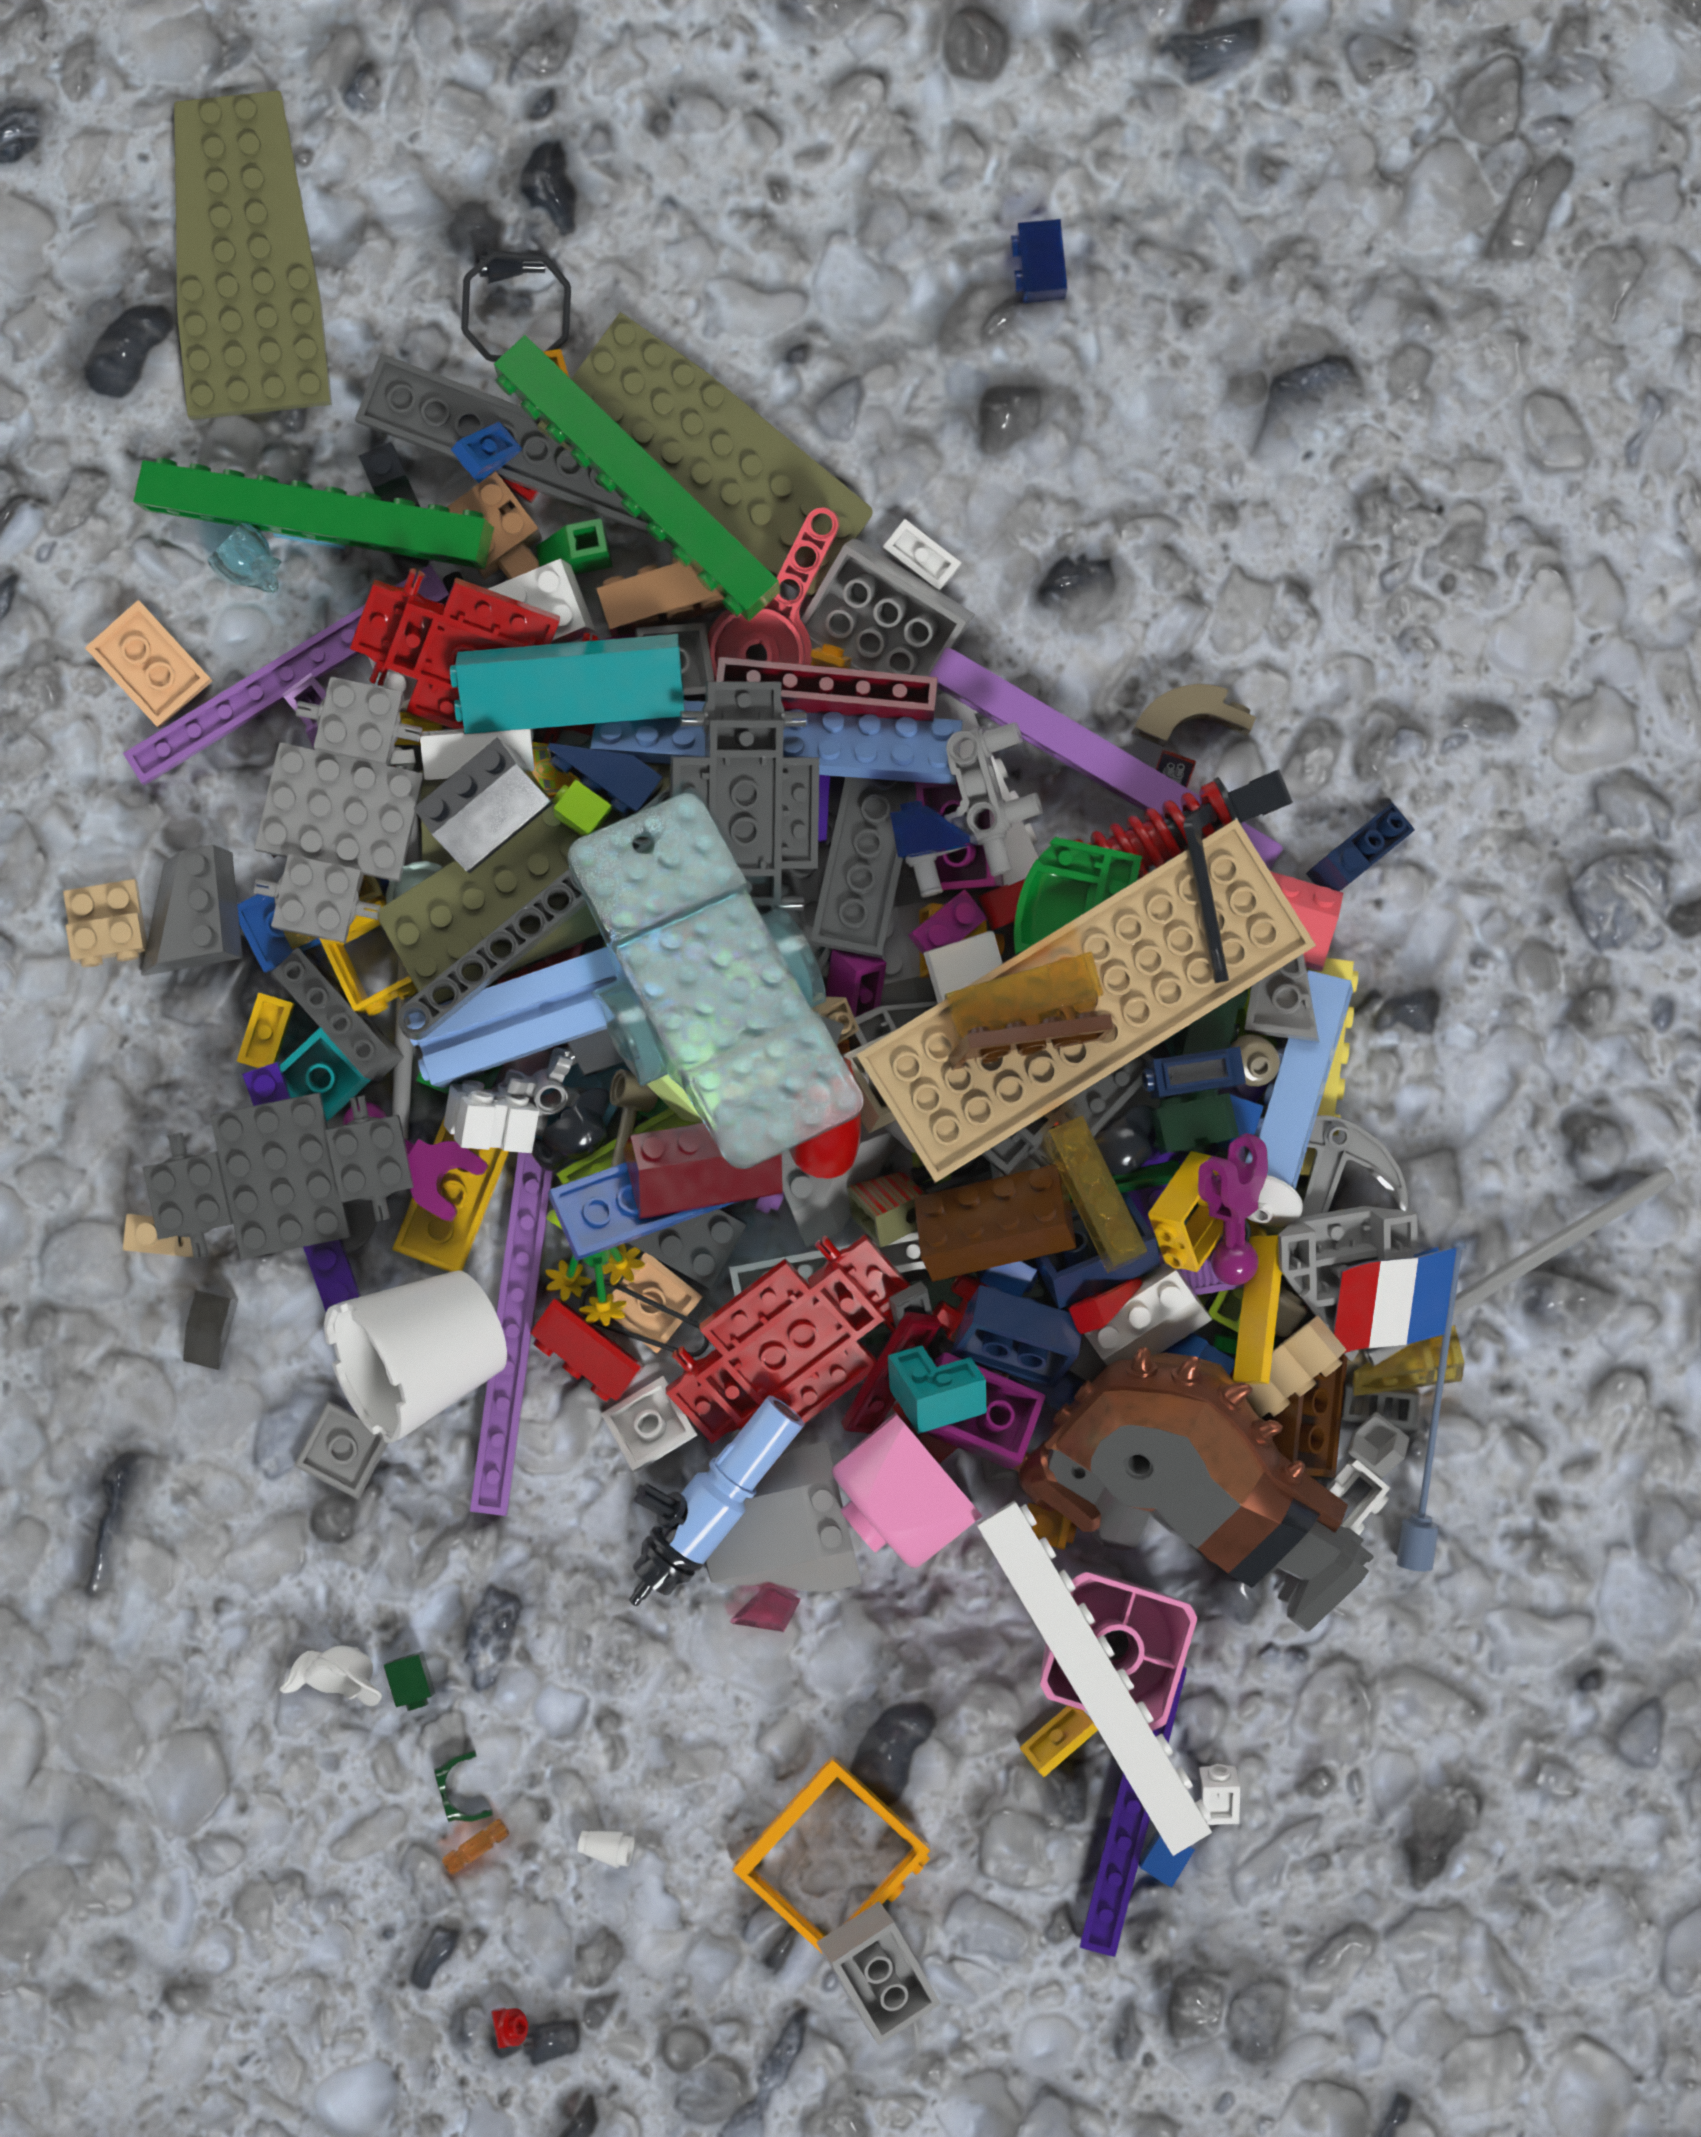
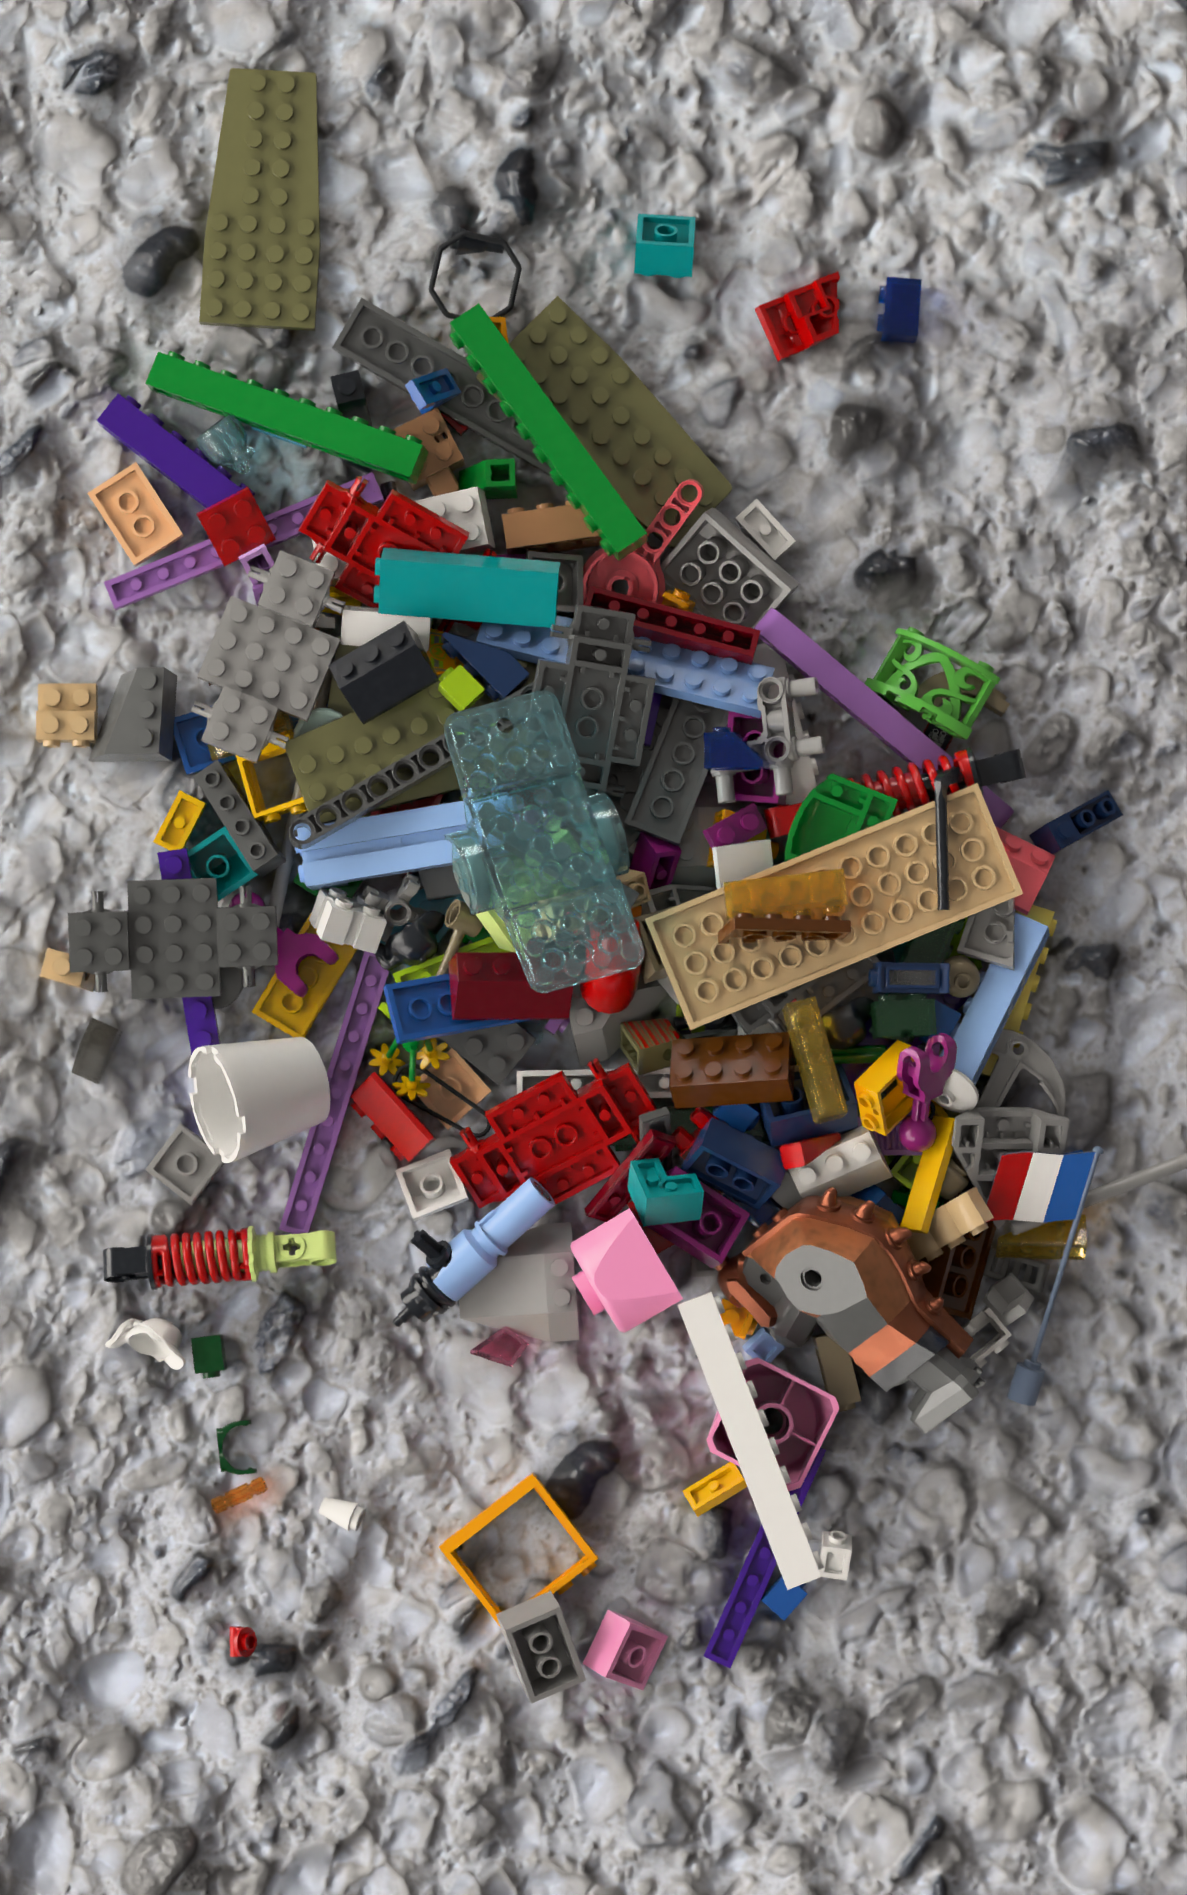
camera: 15 degrees right, 0 degrees up
none -> dark purple brick [96,393,257,508]
none -> piece [103,1226,337,1290]
none -> red plate [196,487,276,567]
none -> bright pink slope [583,1610,668,1690]
none -> teal slope [634,214,696,278]
none -> light blue plate [742,1327,785,1363]
none -> red slope [755,271,840,362]
none -> dark tan window [812,1333,861,1412]
none -> bright green fence [864,627,1001,740]

